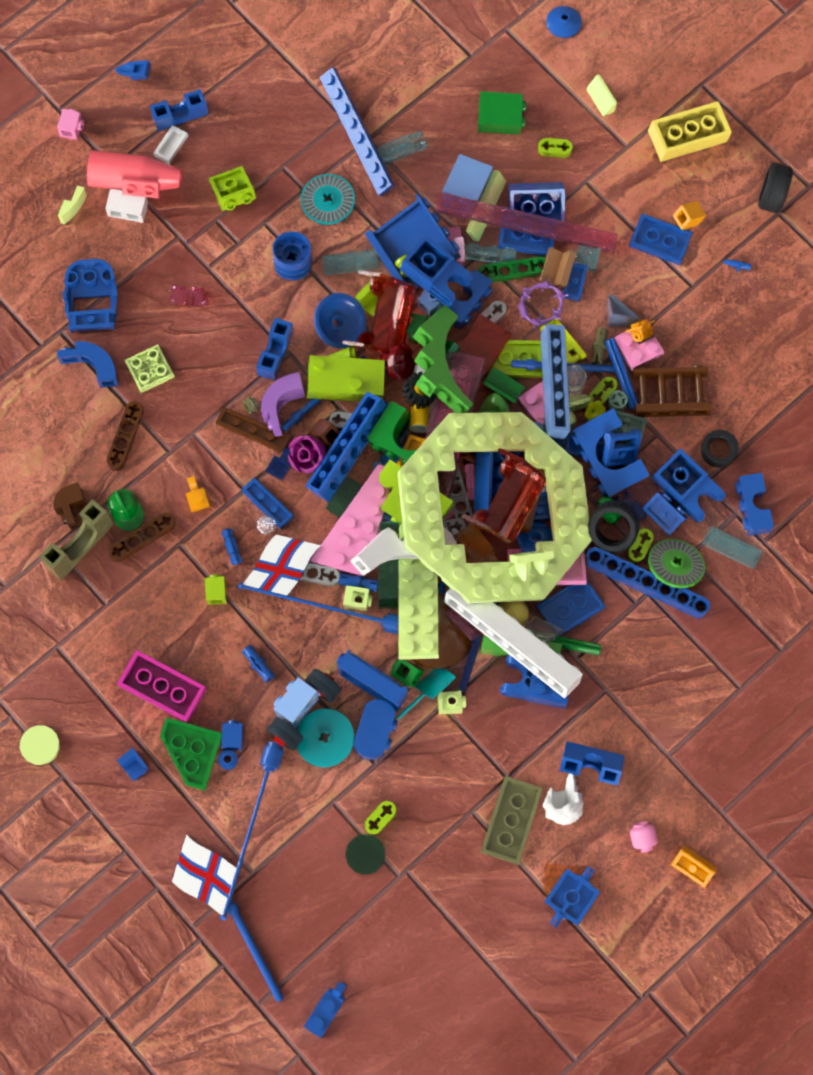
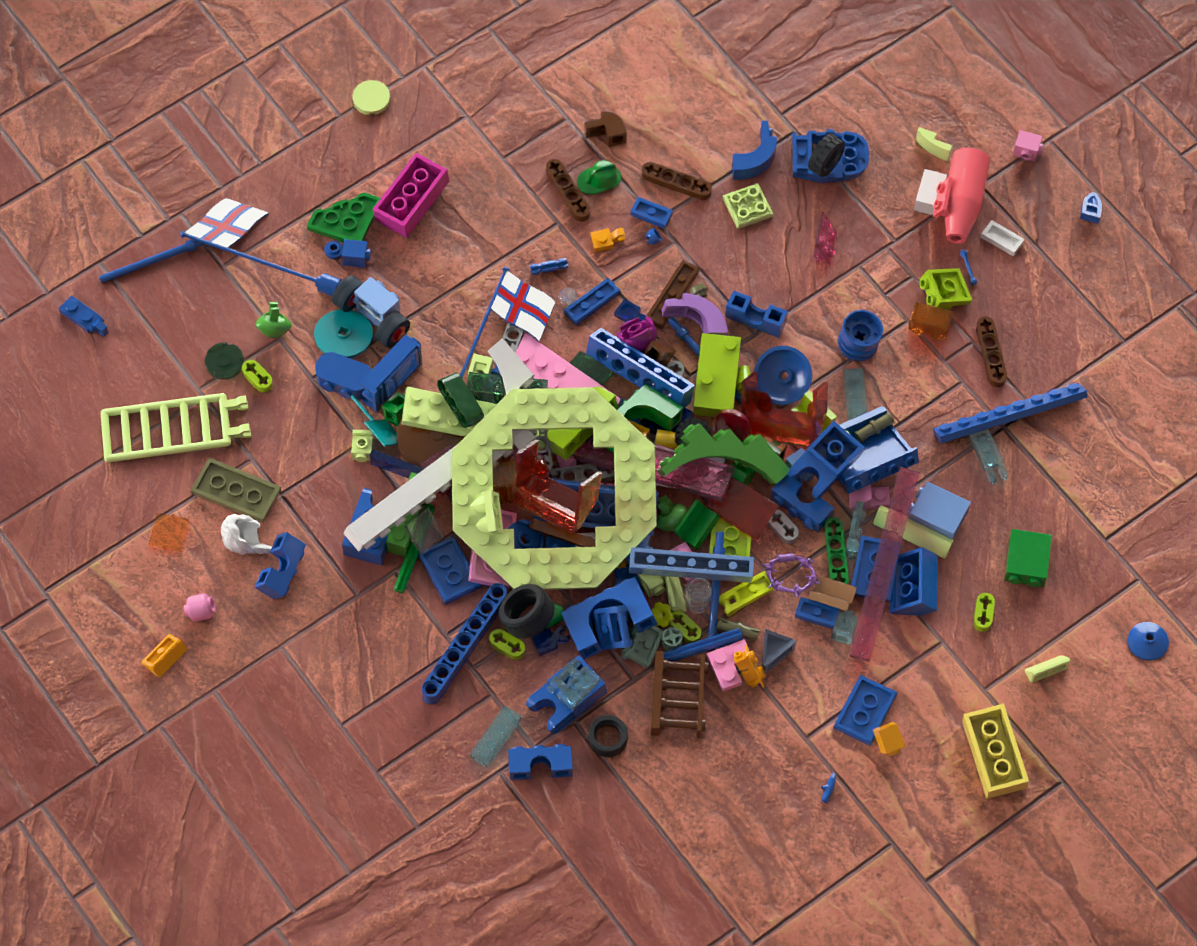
camera: 95 degrees right, 10 degrees down
olive arch [39,499,113,581] -> none
blue panel [117,748,150,781] -> none
blue arch [149,89,209,131] -> none
lime brick [205,574,227,605] -> none
blue pin [242,645,275,683] -> none
piece [301,174,355,225] -> none
light yellow hair [499,601,529,625] -> none
blue plate [544,866,600,928] -> none
blue bracket [642,492,688,535] -> none
piece [648,539,705,588] -> none
black tyre [758,162,793,213] -> none
none -> yellowish green bar [101,393,251,463]
none -> bright green piece [255,302,292,338]
none -> dark green beam [437,373,484,428]
none -> clear light blue plate [547,659,601,710]
none -> blue plate [630,197,673,229]
none -> blue hinge [645,228,662,245]
none -> black tyre [808,134,846,178]
none -> olive pin [854,412,895,443]
none -> clear orange brick [908,302,953,340]
none -> blue hinge [960,250,977,285]
none -> reddish brown beam [976,316,1007,387]

